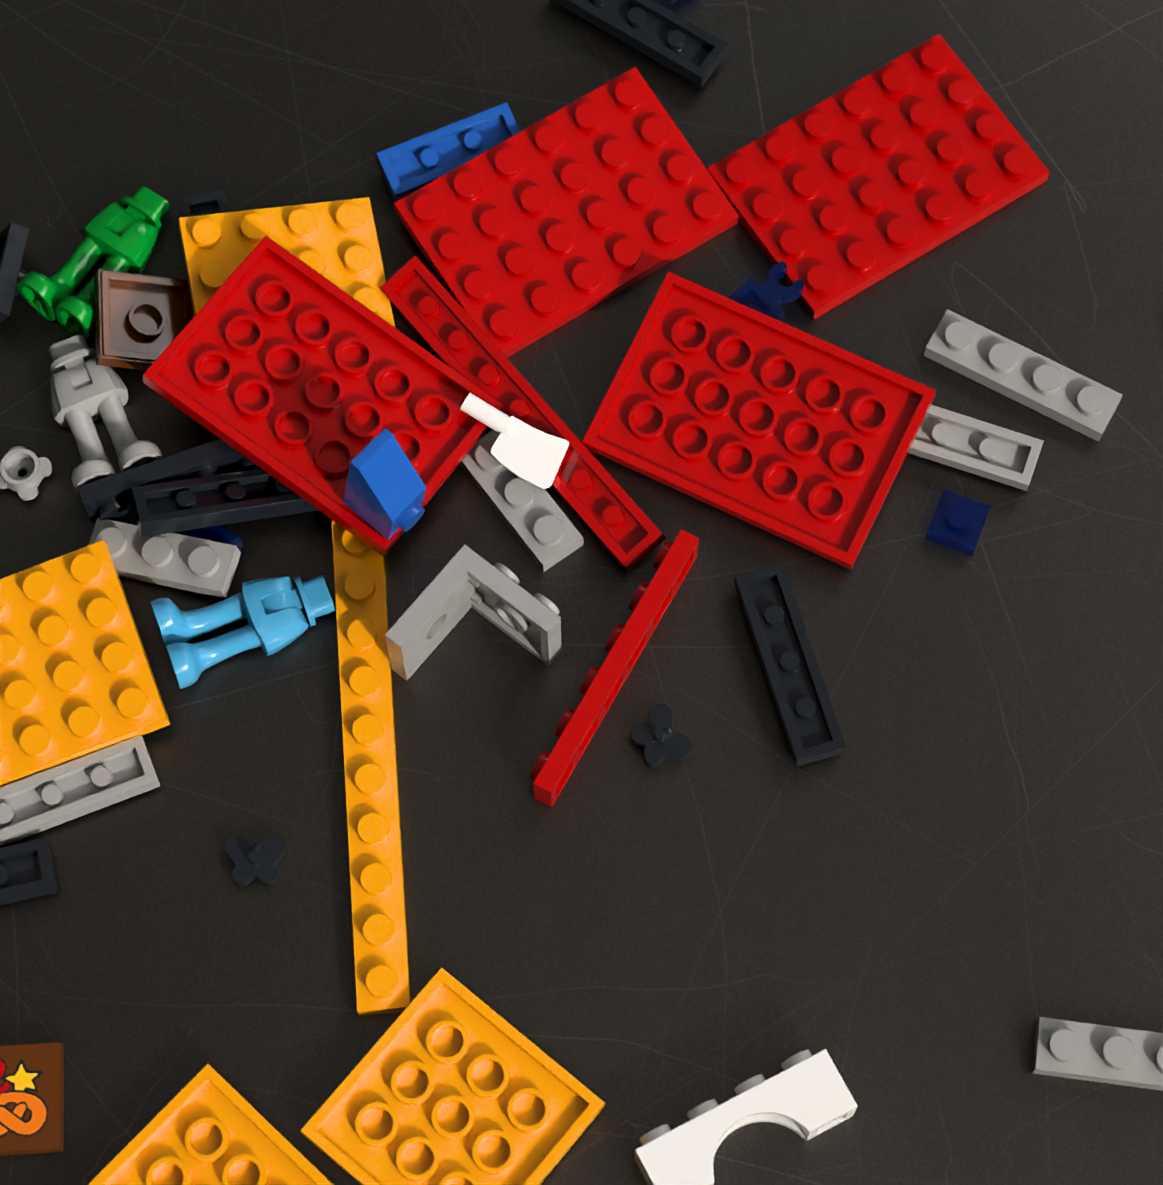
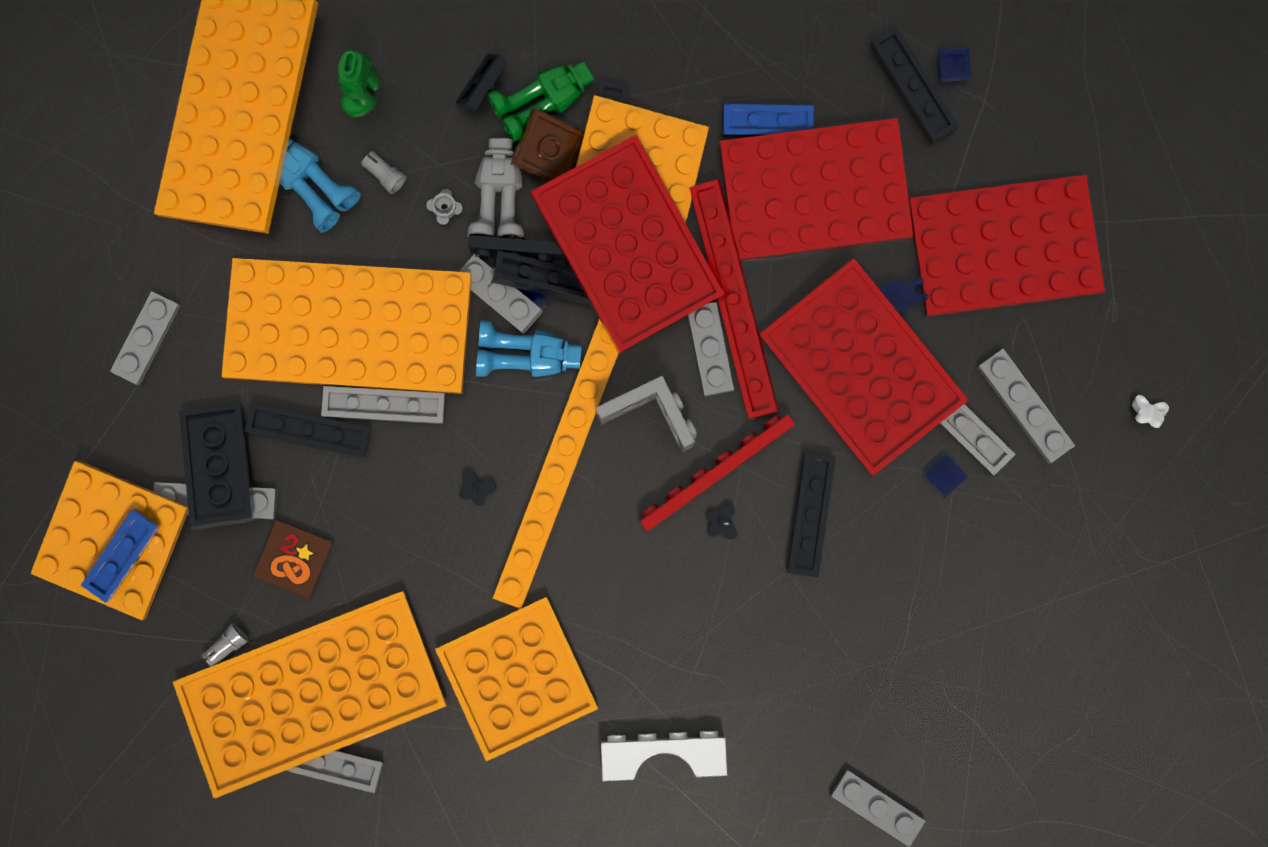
camera: 20 degrees right, 15 degrees up
blue slope [343,428,427,540] -> none
white piece [460,393,569,490] -> none

